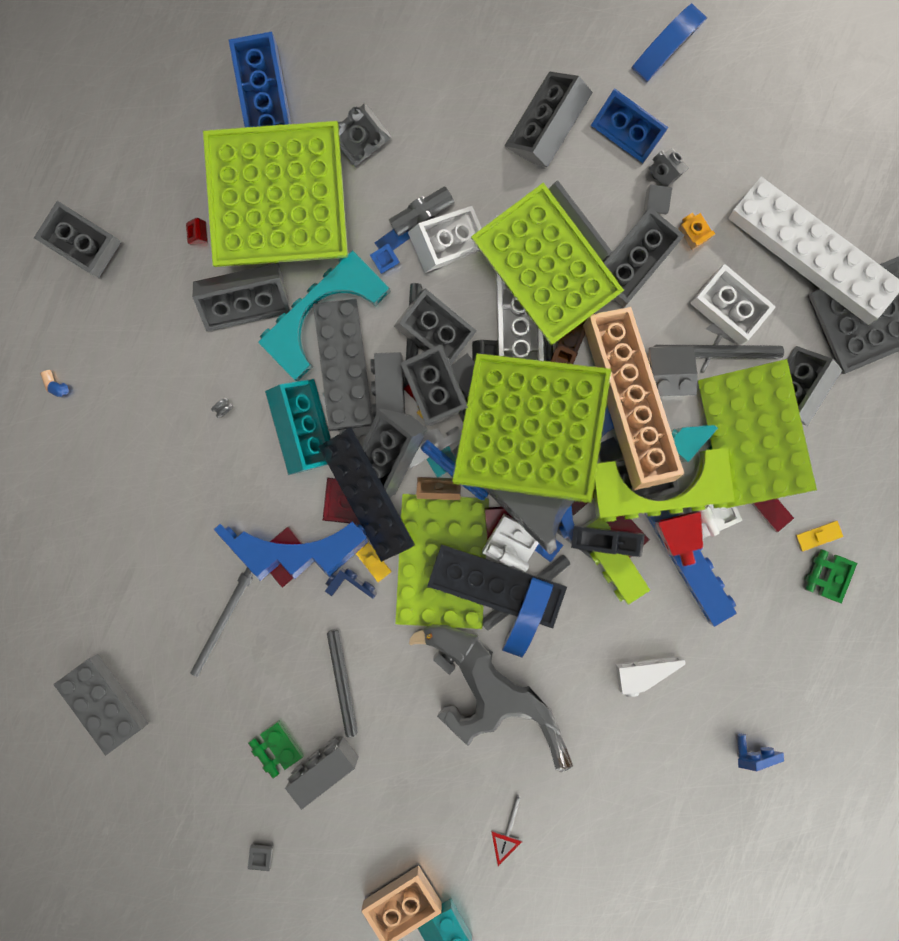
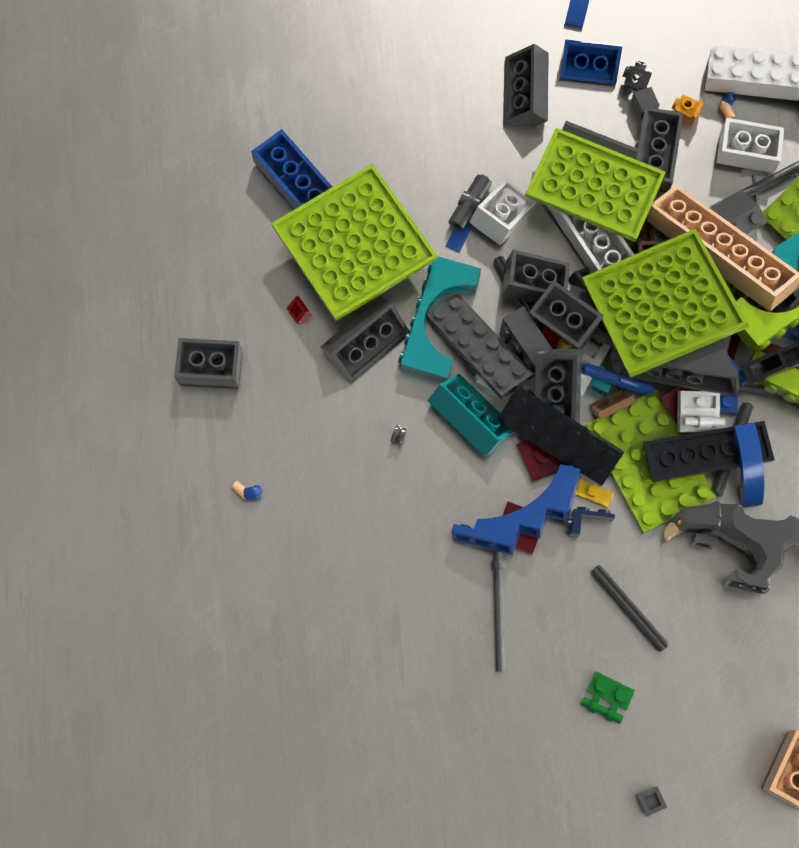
camera: 30 degrees left, 15 degrees down
dark grey brick [53,654,149,756] -> none
dark grey brick [285,736,359,810] -> none
dark grey slope [338,103,391,166] -> none
blue plate [370,243,400,274] -> none
none -> arm [719,92,736,119]

